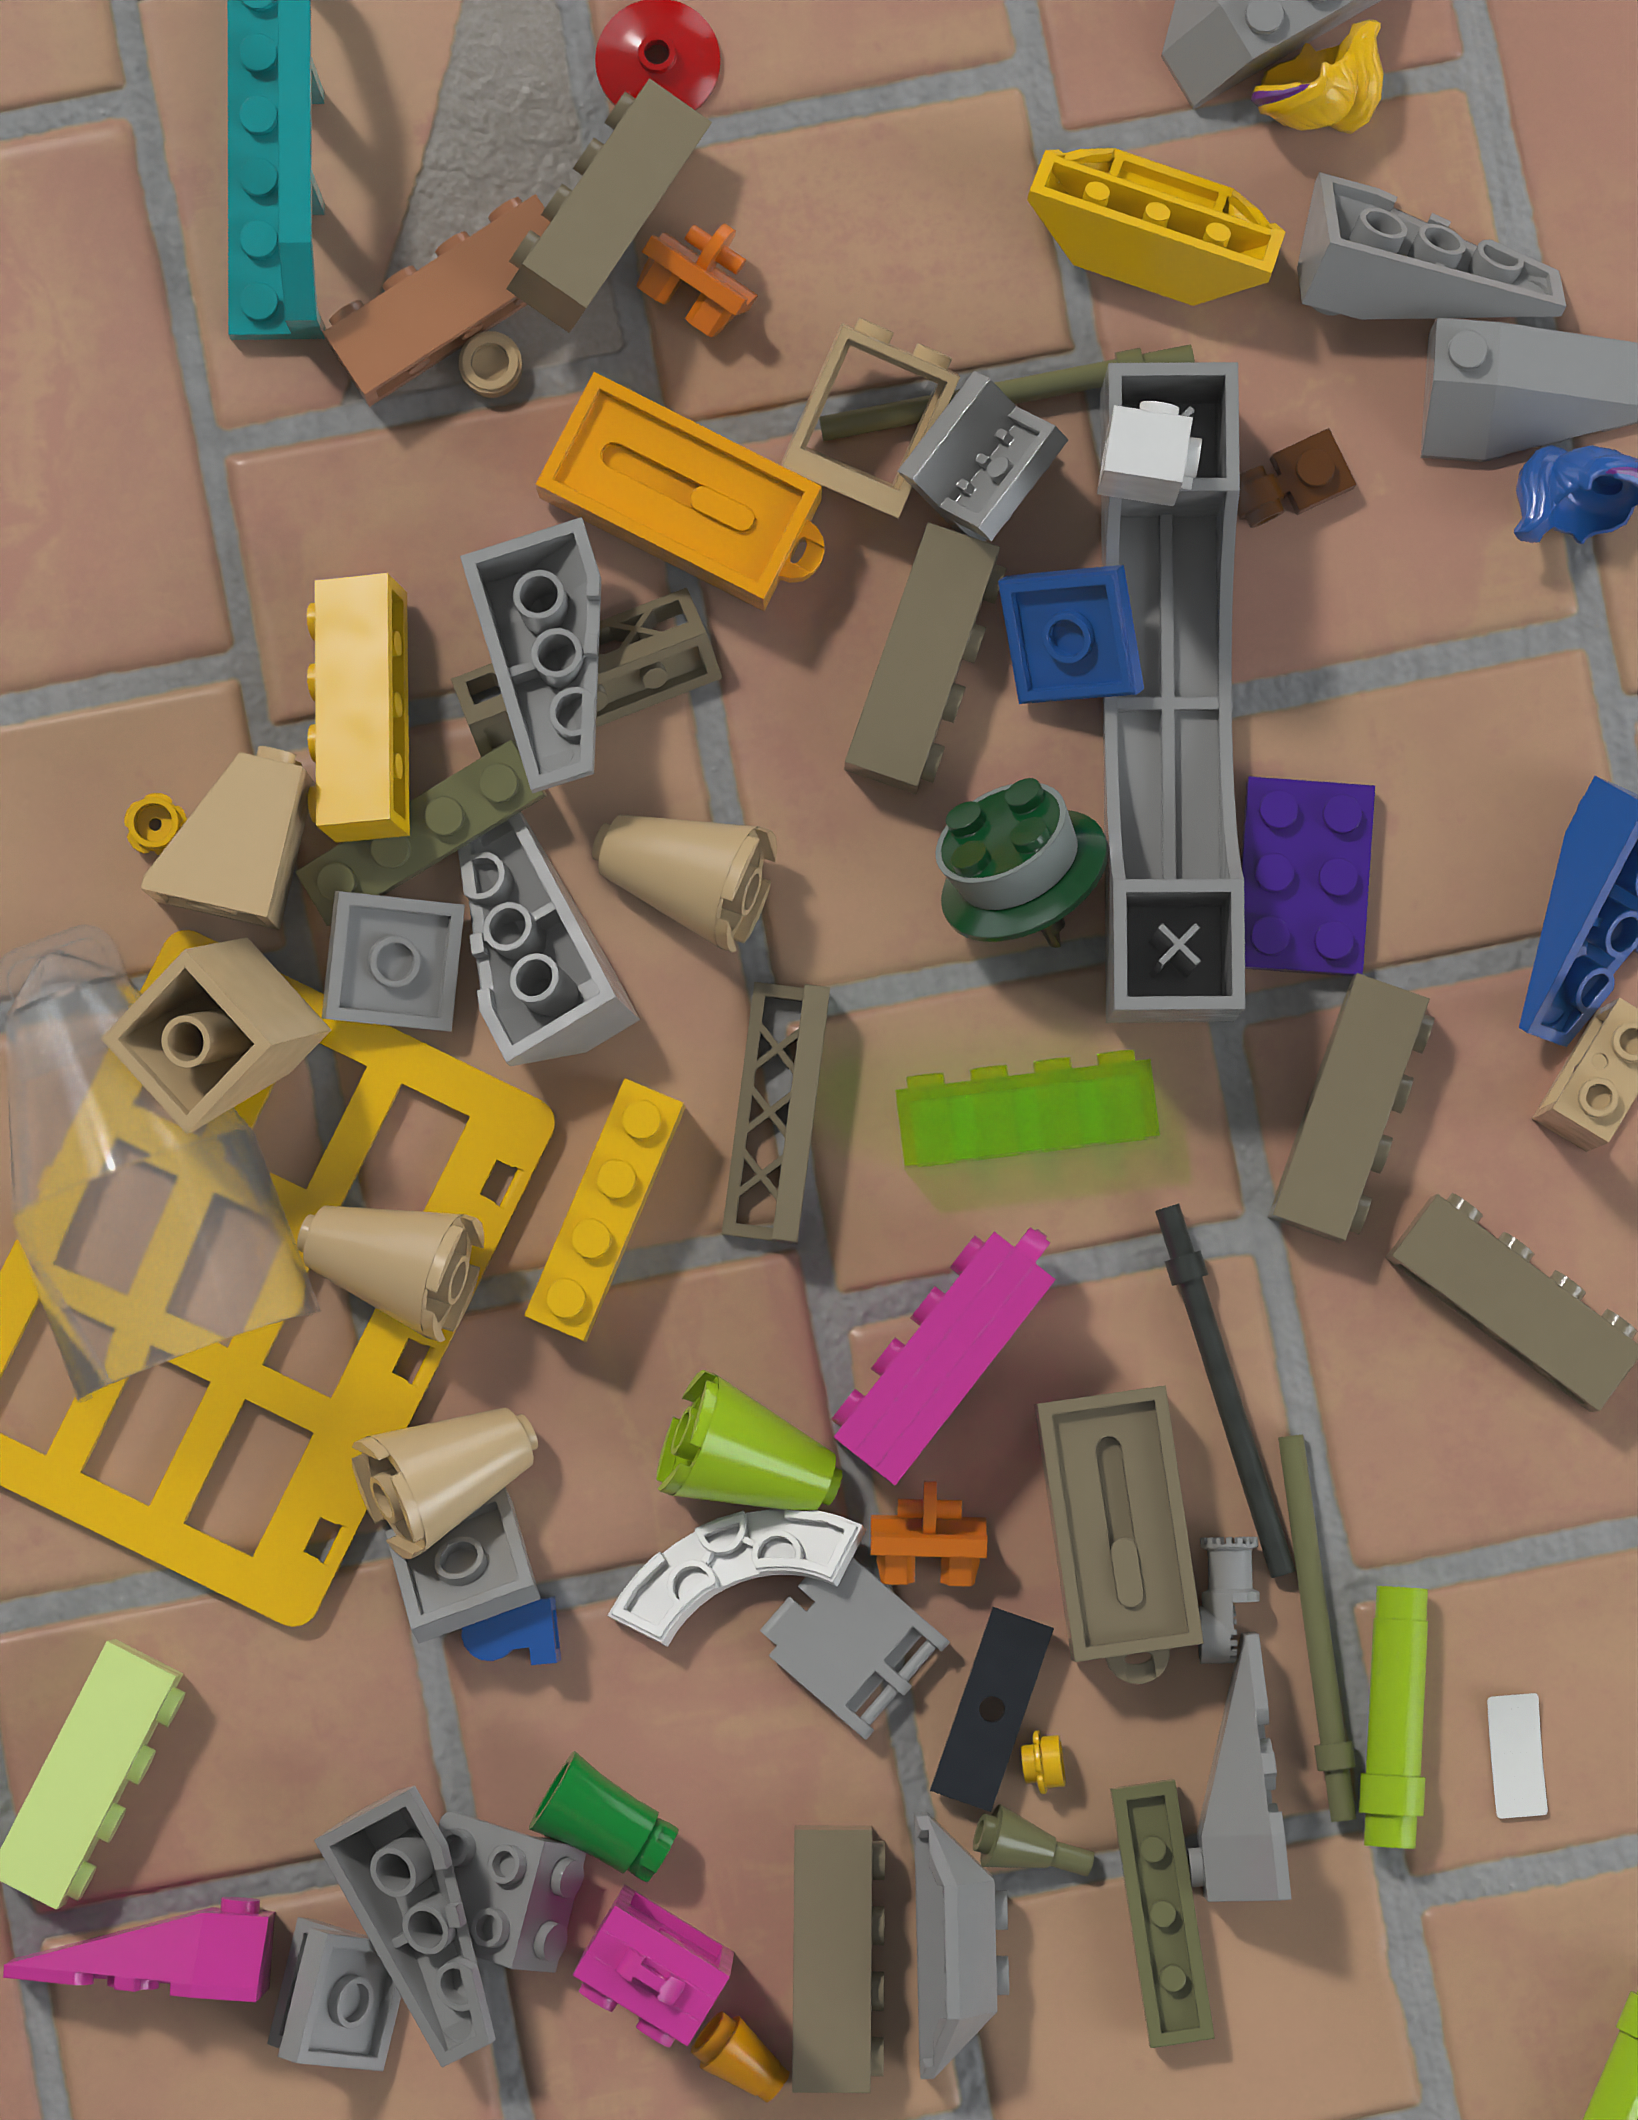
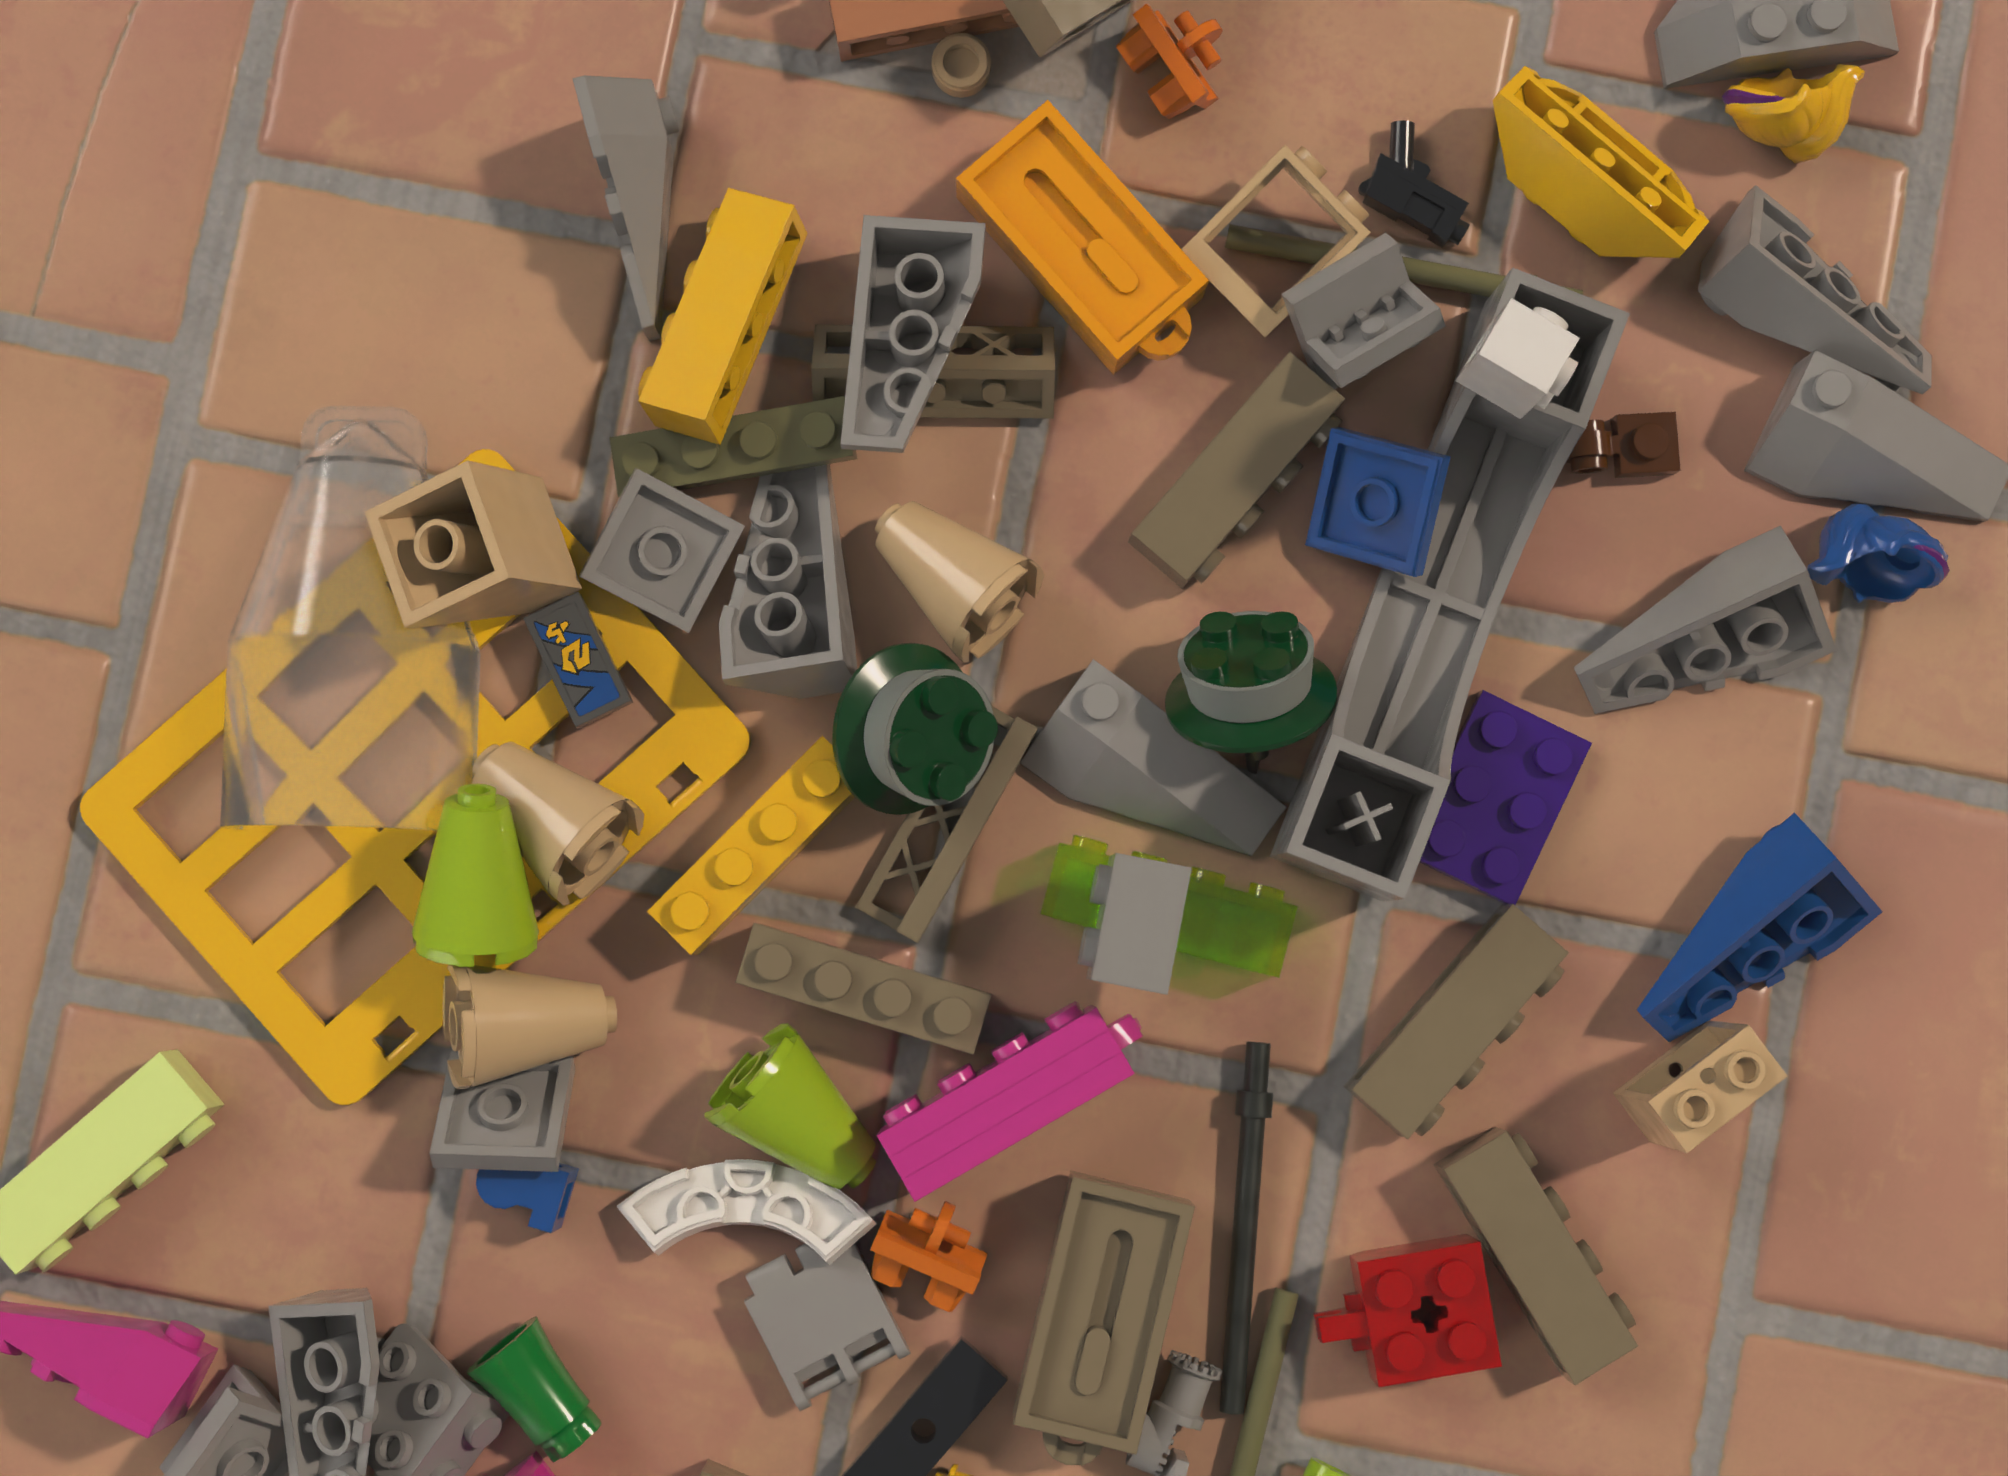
camera: 15 degrees right, 0 degrees up
yellow plate [124,793,187,855] -> none
tan slope [141,746,315,930] -> none
none -> lime cone [412,784,539,967]
none -> tile [523,592,633,729]
none -> light grey wedge [573,75,679,341]
none -> dark tan brick [735,923,991,1055]
none -> dark green piece [832,643,998,815]
none -> light grey wedge [1020,659,1286,856]
none -> light grey brick [1077,853,1192,995]
none -> red hinge [1314,1234,1502,1387]
none -> black piece [1358,120,1470,248]
none -> light grey wedge [1573,526,1837,714]

